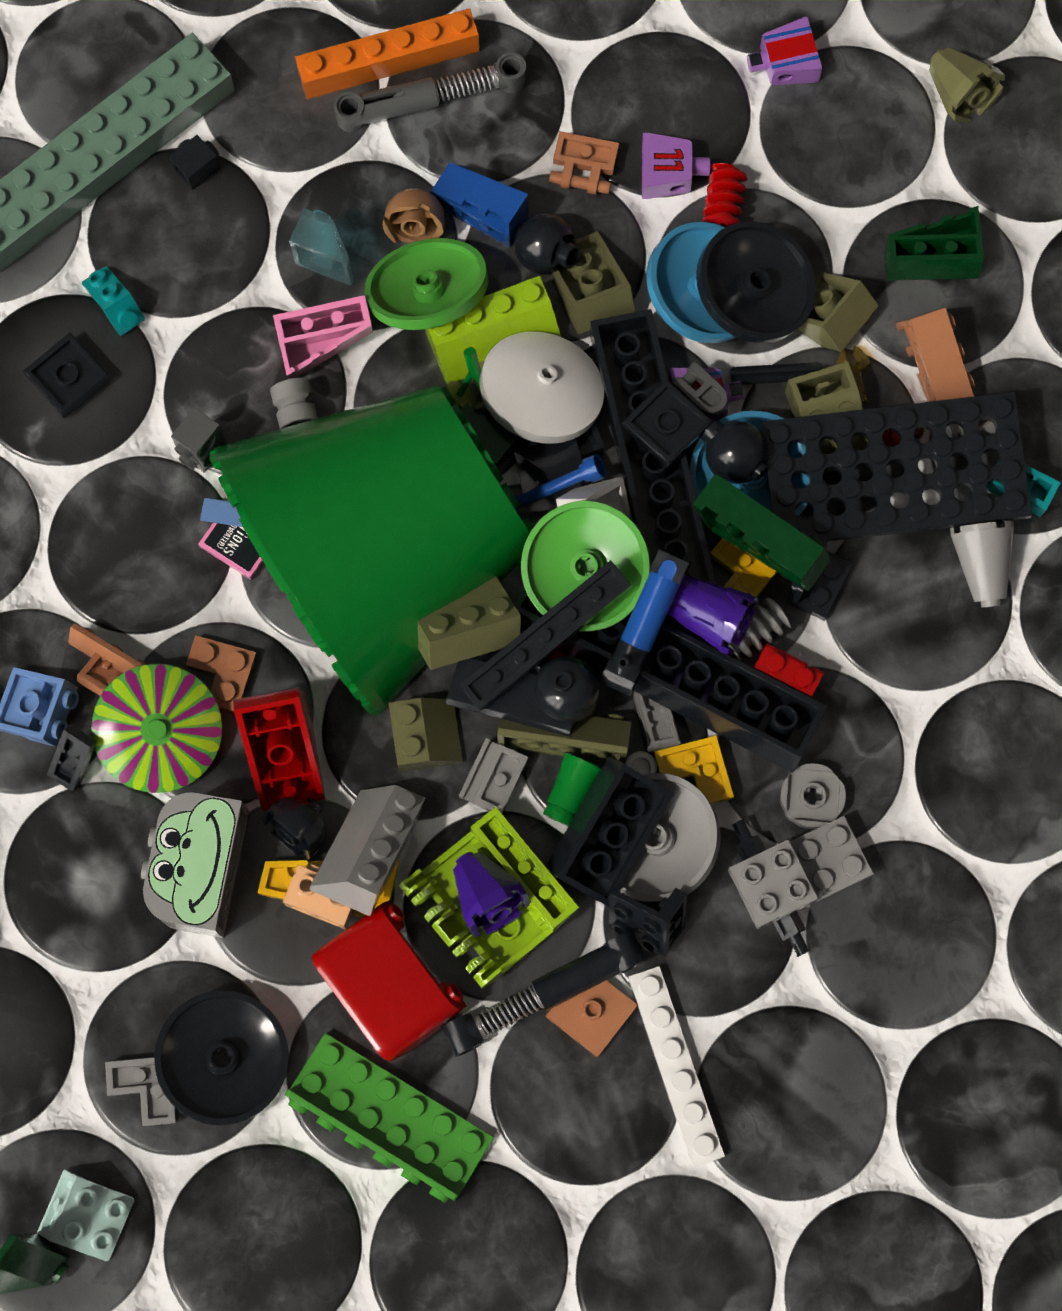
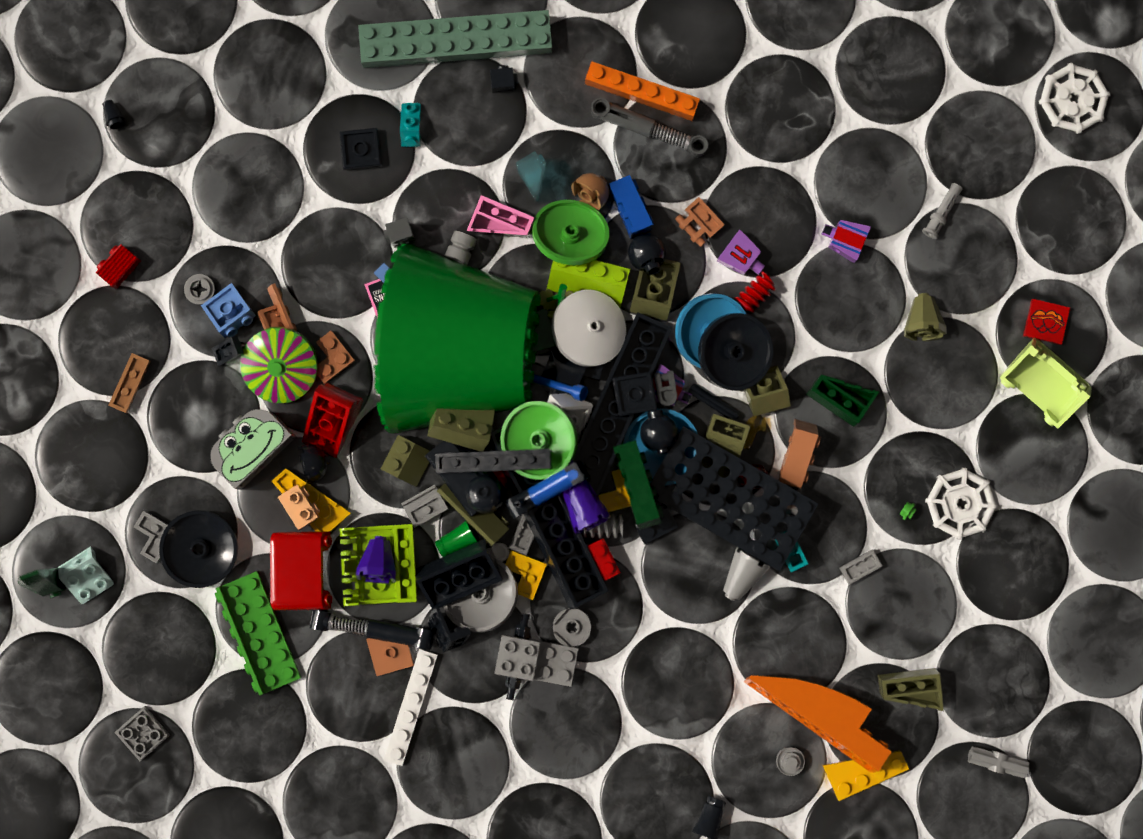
camera: 30 degrees right, 10 degrees up
light grey slope [309,785,425,916] -> none

